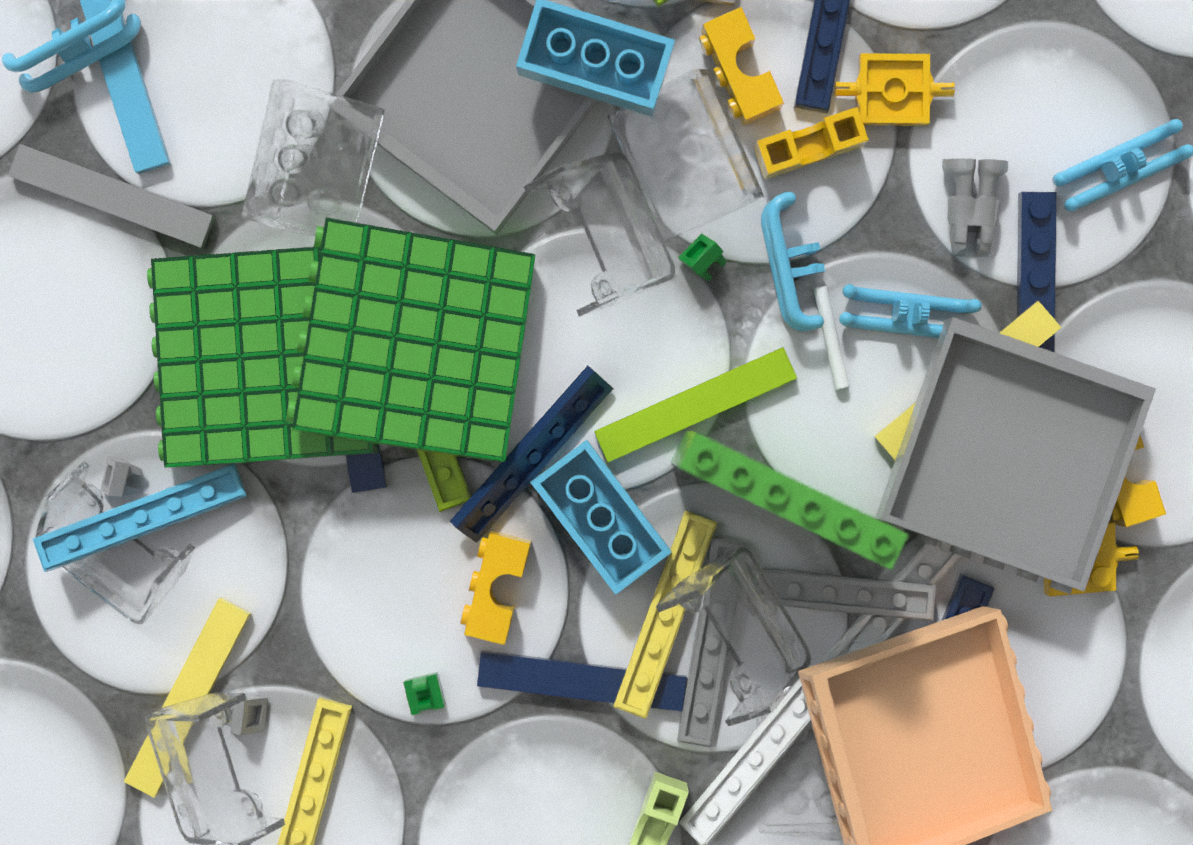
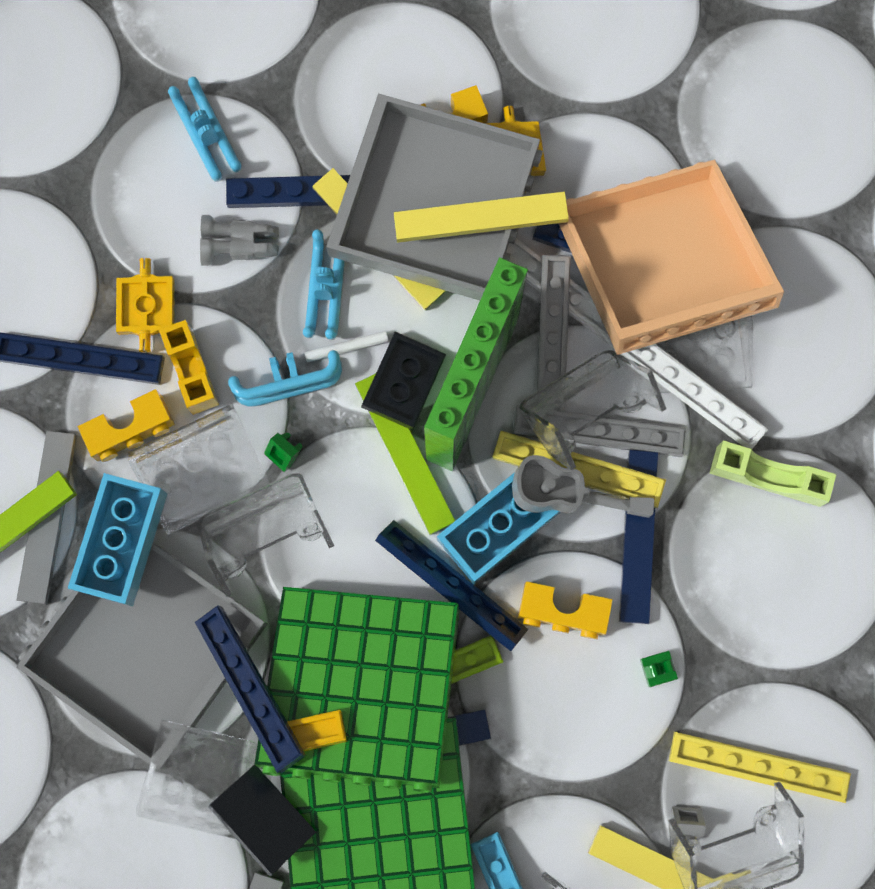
camera: 85 degrees left, 10 degrees down
none -> dark blue tile [195,605,306,773]
none -> black tile [208,764,316,876]
none -> yellow tile [287,710,347,751]
none -> black tile [361,332,446,430]
none -> light yellow tile [394,191,569,243]
none -> light grey piece [512,455,654,518]

